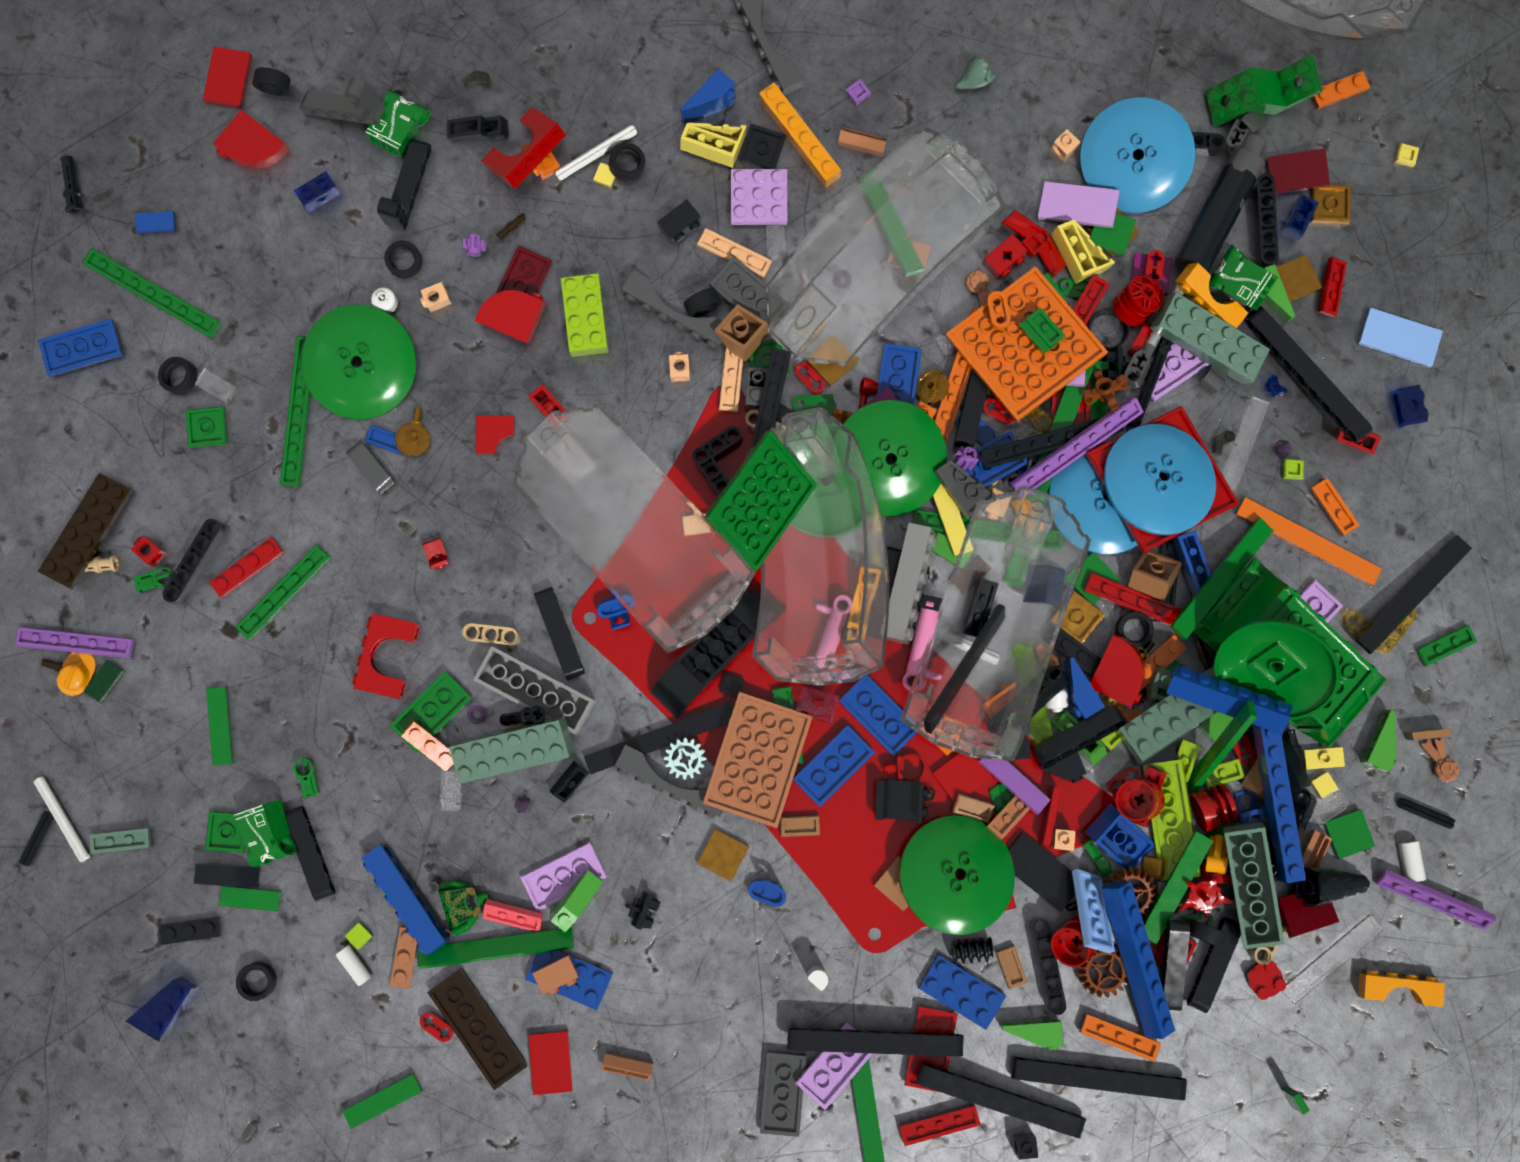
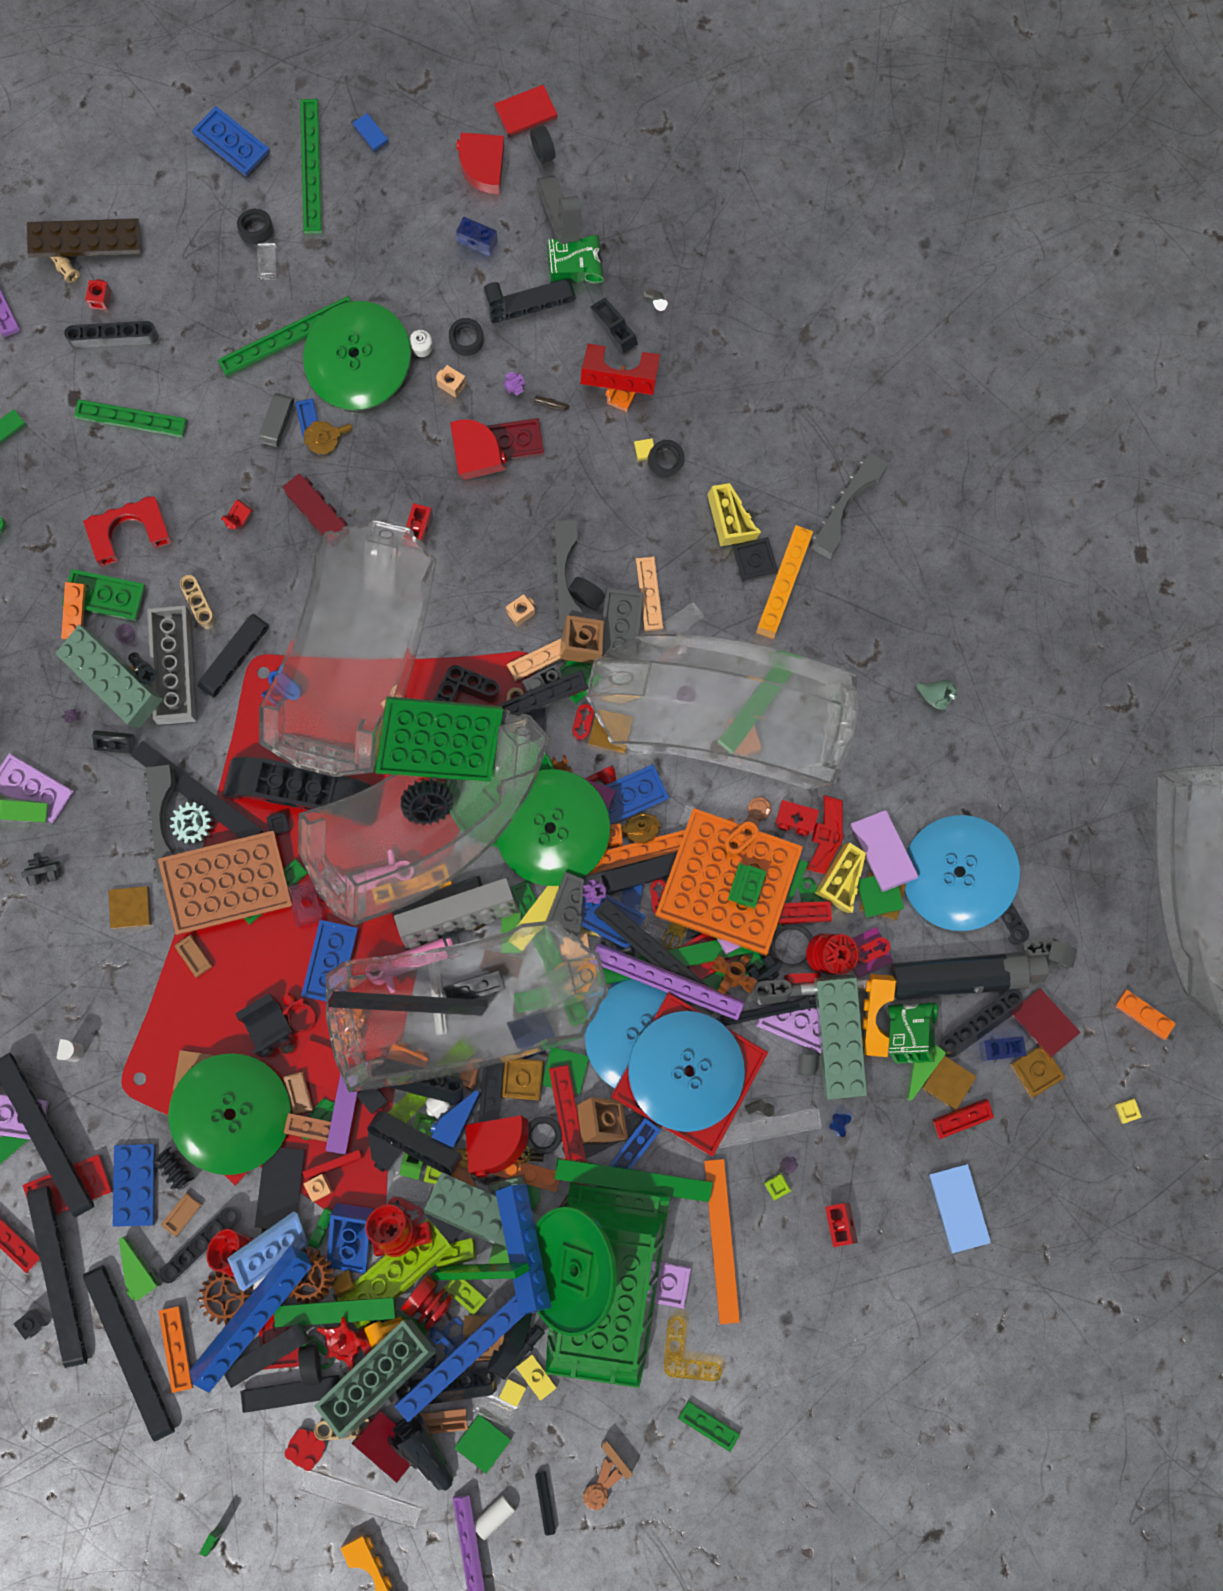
camera: 55 degrees right, 5 degrees down
black pin [60,155,83,214] -> none
green piece [134,567,174,594] -> none
green tile [185,406,228,448] -> none
red plate [209,537,284,598] -> none
clear tile [441,772,461,811] -> none
red tile [476,416,515,455] -> none
white axle [555,125,637,181] -> none
lime brick [561,273,609,357] -> none
black brick [657,199,702,244] -> none
blue slope [680,68,736,124] -> none
lavender plate [731,169,787,225] -> none
blue bracket [748,878,786,907] -> none
green piece [792,394,837,418] -> none
blue plate [793,725,875,807] -> none
nougat piece [838,127,887,157] -> none
medium lavender tile [845,79,871,106] -> none
light nougat brick [1050,130,1080,162] -> none
green bracket [1205,55,1322,127] -> none
red beam [1232,733,1256,765] -> none
black beam [1244,306,1373,443] -> none
orange plate [1310,478,1360,536] -> none
black tile [1355,535,1472,654] -> none
bright green slope [1361,710,1397,772] -> none
clear blue brick [1391,385,1429,429] -> none
none -> dark red brick [282,473,349,547]
none -> black gear [400,777,453,826]

